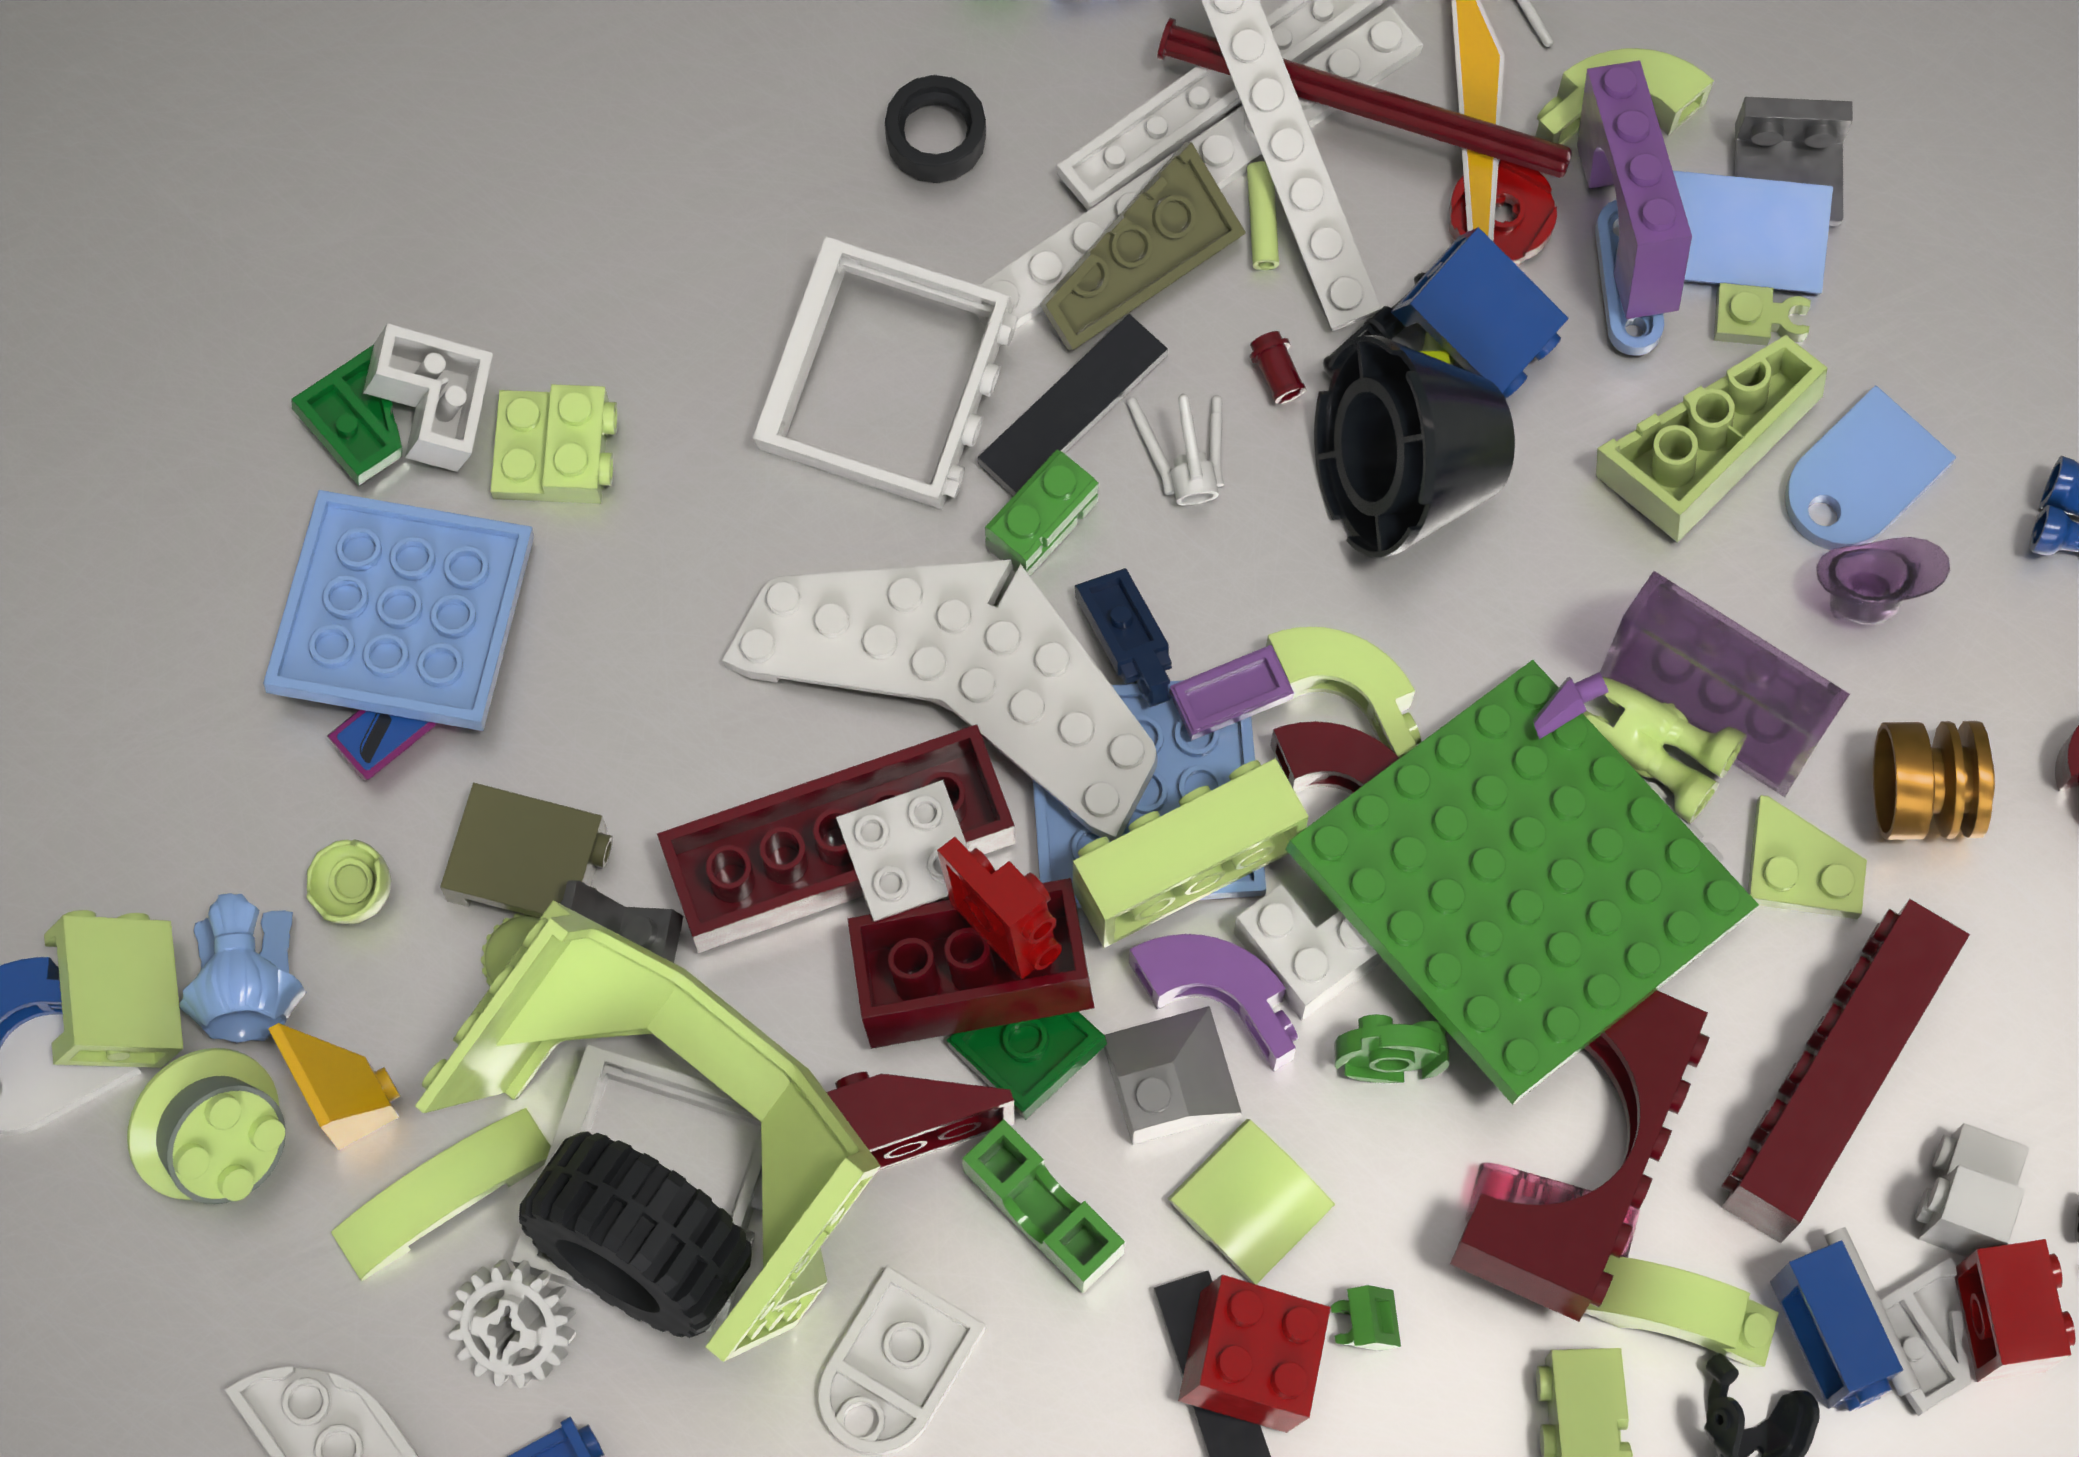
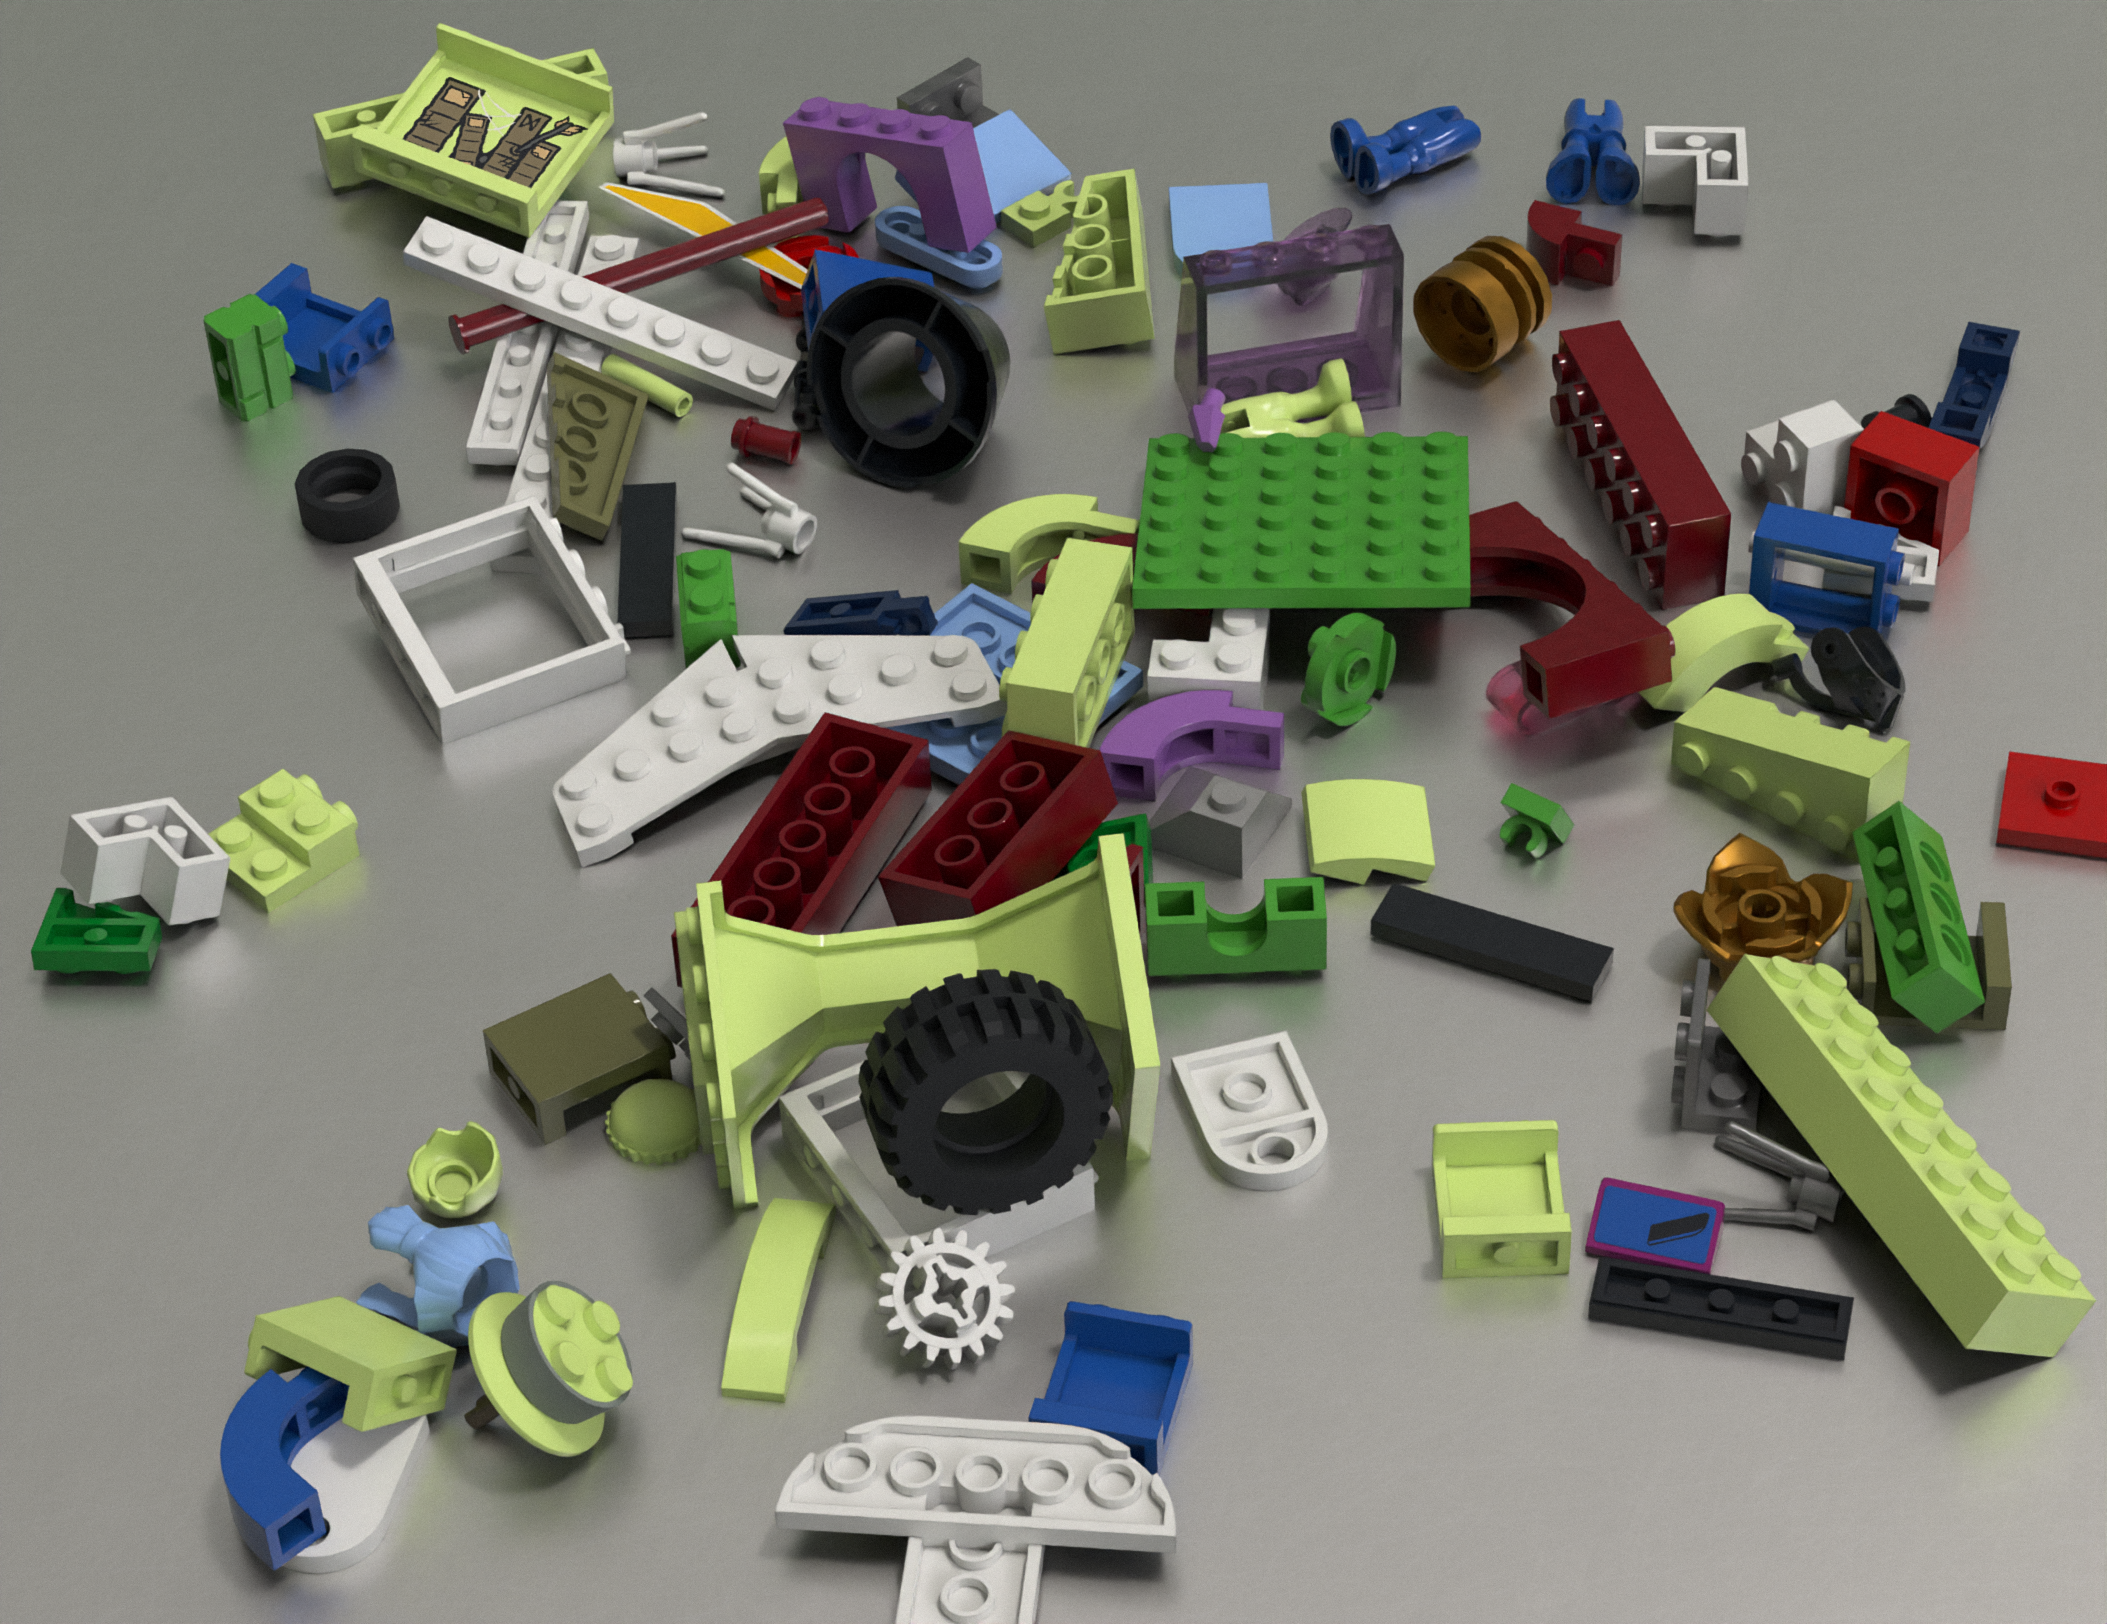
camera: 45 degrees left, 30 degrees down
light blue plate [263,490,534,731] -> none
yellow slope [268,1023,401,1150] -> none
slope [327,709,438,781] -> none
white hinge [836,780,969,922] -> none
red plate [937,837,1062,979] -> none
medium lavender tile [1169,645,1294,741] -> none
red brick [1178,1274,1331,1433] -> none
yellowish green wing [1748,795,1867,919] -> none

